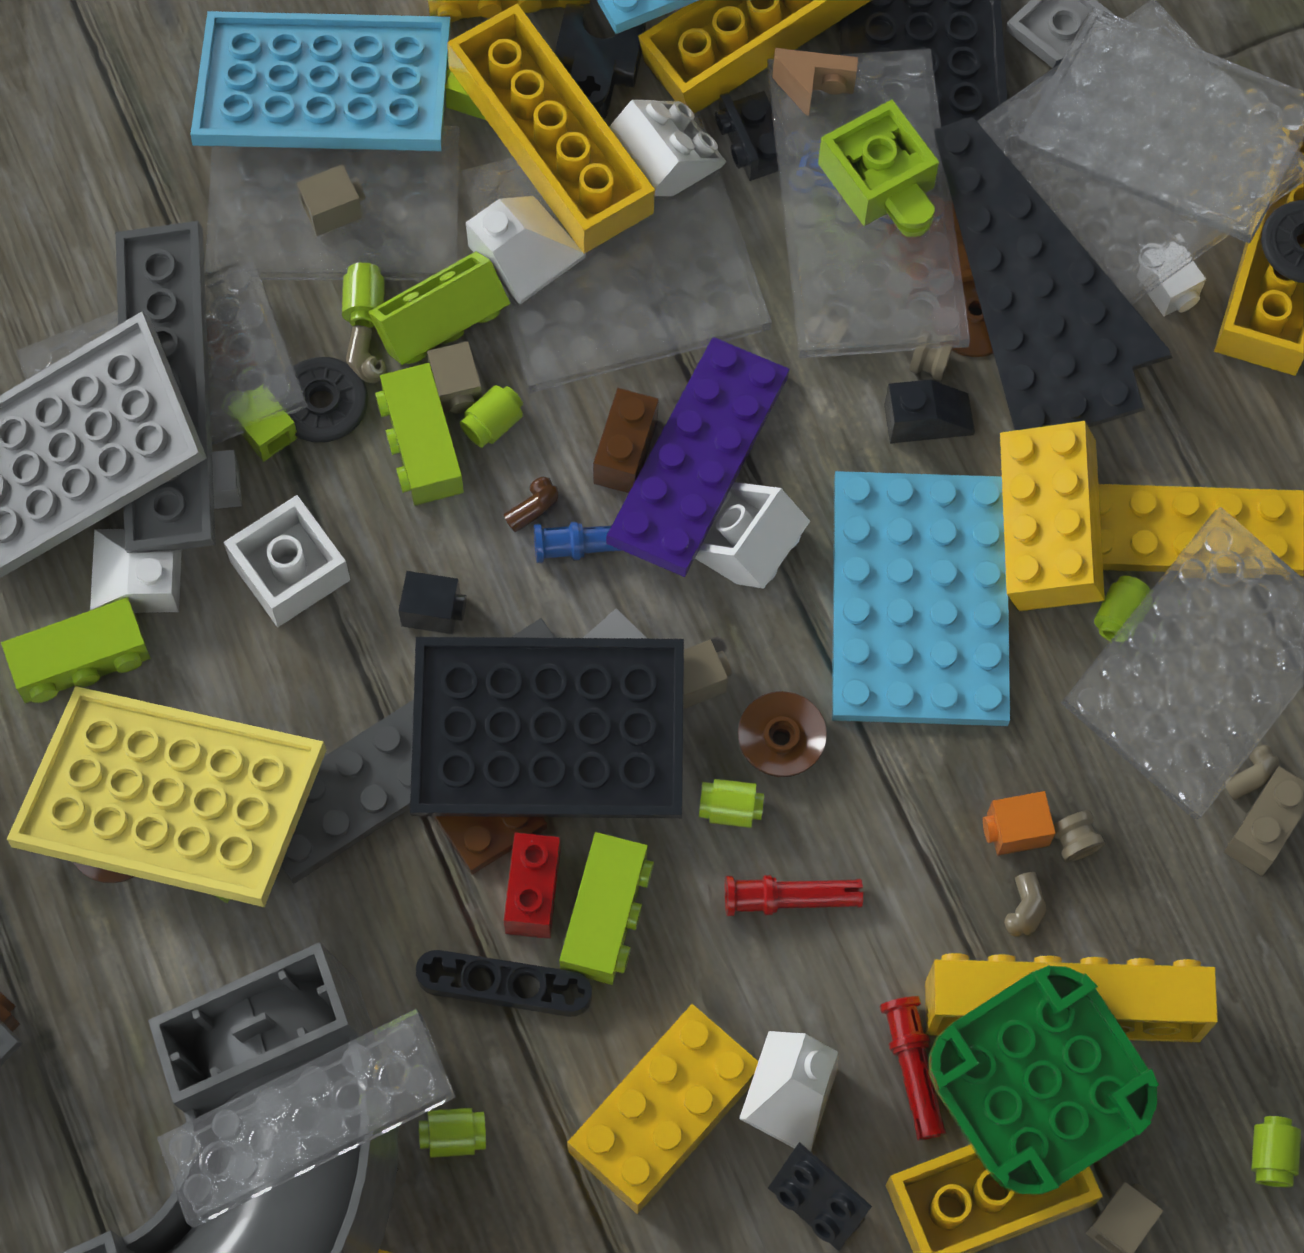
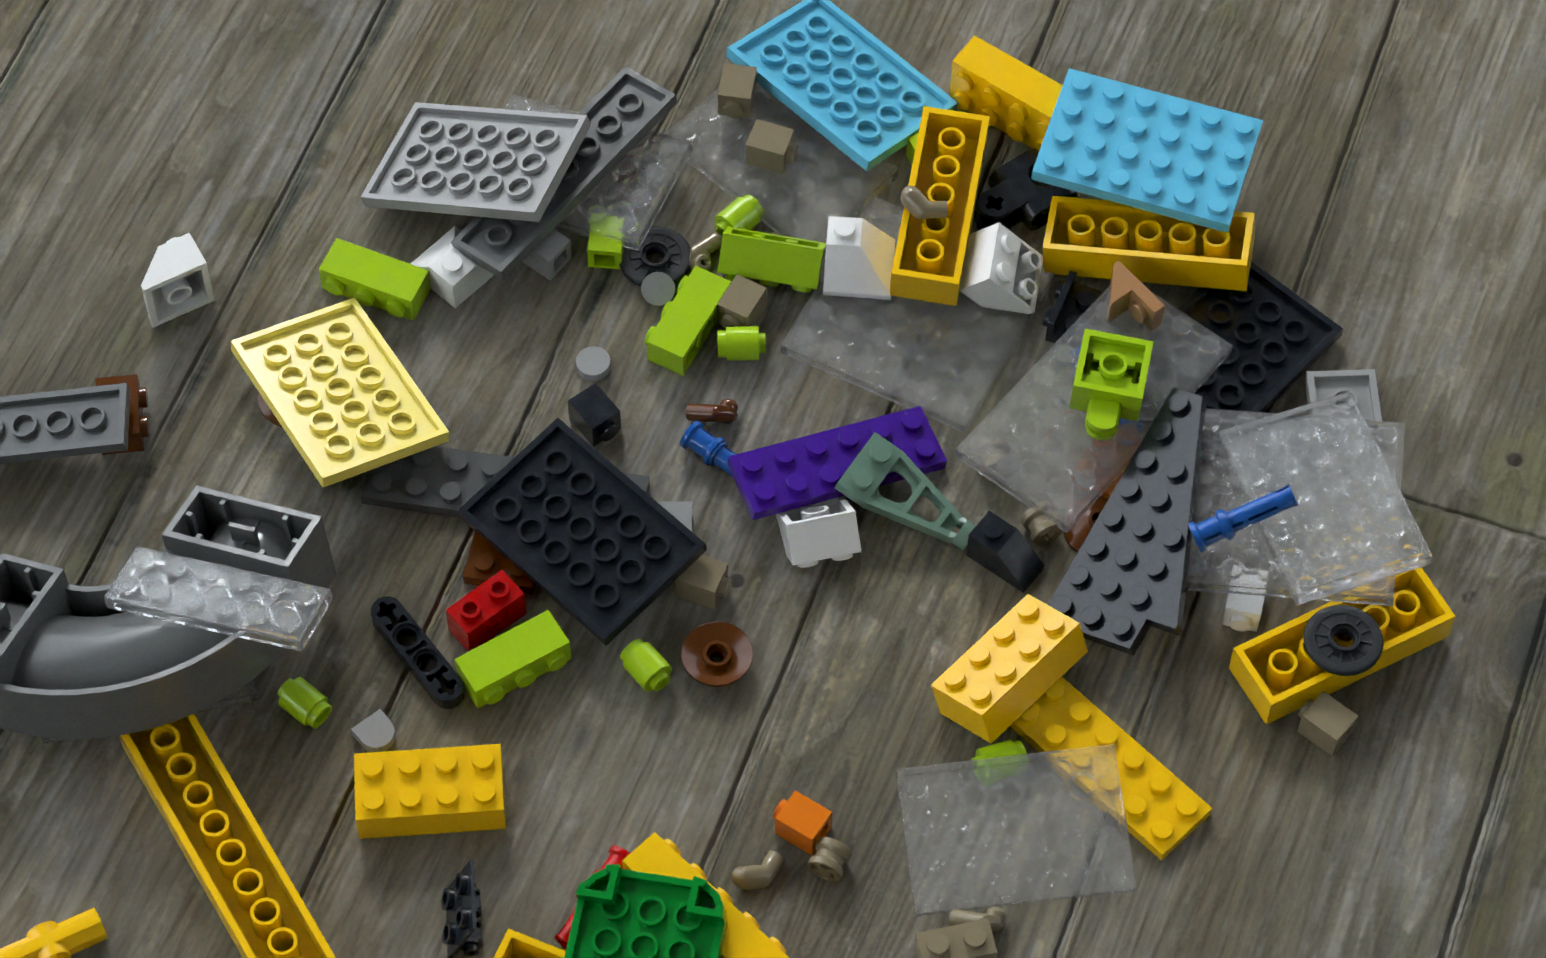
camera: 45 degrees right, 10 degrees down
white brick [223,495,350,627] -> none
reddish brown brick [593,388,659,493] -> none
red pin [724,875,863,916] -> none
white slope [739,1031,838,1152] -> none
medium azure plate [832,471,1010,726] -> none
none -> light grey tile [351,709,396,752]
none -> light grey tile [576,346,611,382]
none -> light grey tile [641,272,675,306]
none -> dark tan brick [718,63,757,119]
none -> sand green plate [835,432,976,550]
none -> dark tan arm [900,185,948,219]
none -> blue pin [1188,484,1298,553]

